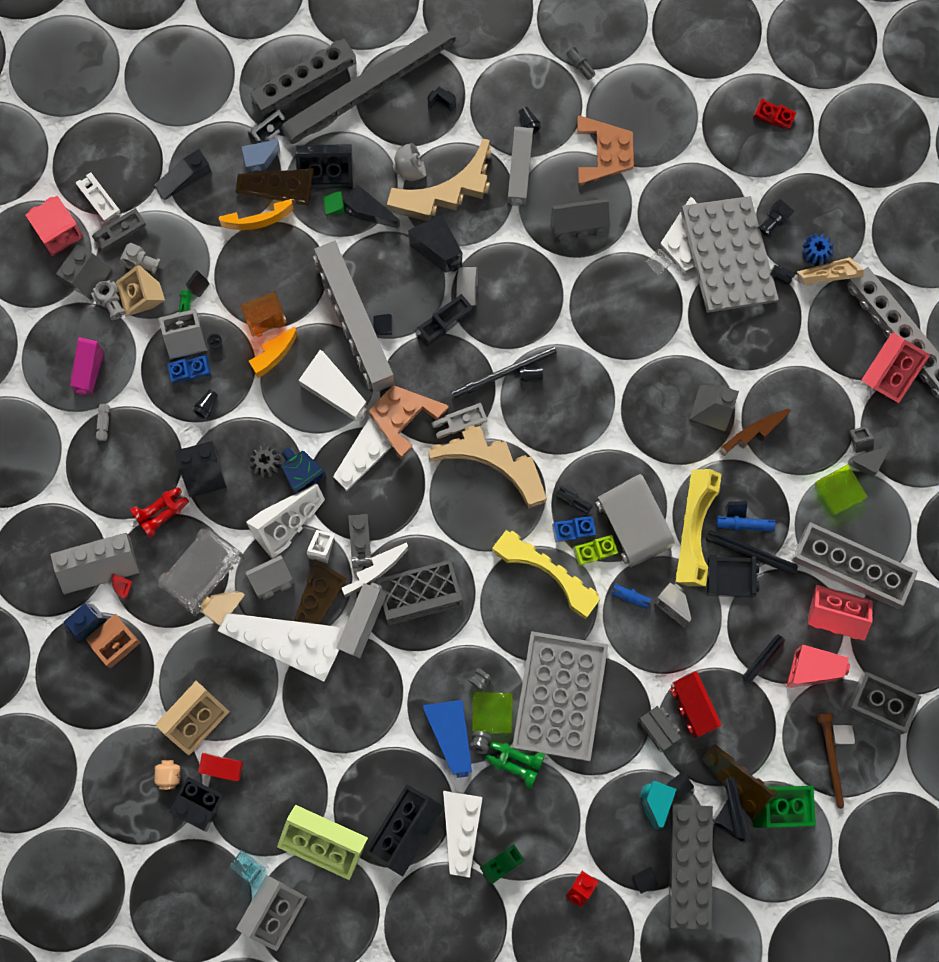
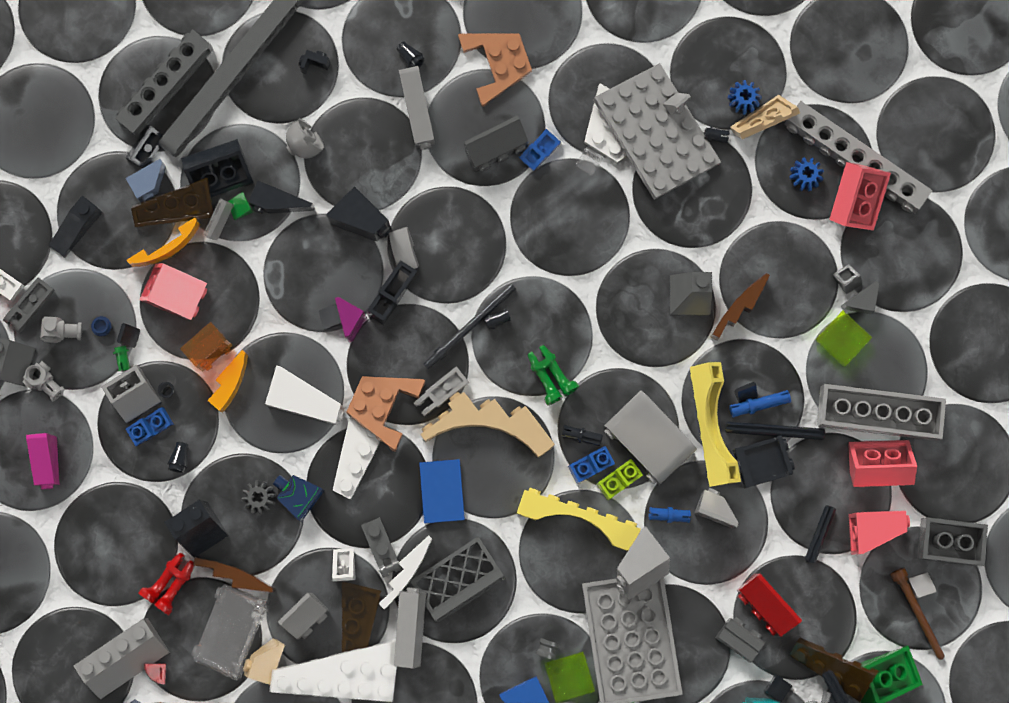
camera: 15 degrees left, 5 degrees up
light grey axle [96,404,110,441] -> none
tan slope [116,265,165,316] -> none
white wedge [246,484,325,558] -> none
light grey brick [313,241,395,393] -> none
tan arch [387,139,492,221] -> none
black connector [757,199,794,238] -> none
none -> dark blue plate [91,316,112,336]
none -> coral slope [139,263,207,320]
none -> reddish brown slope [193,558,275,592]
none -> light grey slope [204,199,233,240]
none -> magenta slope [335,297,367,342]
none -> blue tile [419,459,465,524]
none -> blue slope [519,129,562,171]
none -> green piece [527,345,580,406]
none -> light grey slope [616,526,670,600]
none -> light grey slope [663,93,691,115]
none -> blue gear [790,157,824,192]

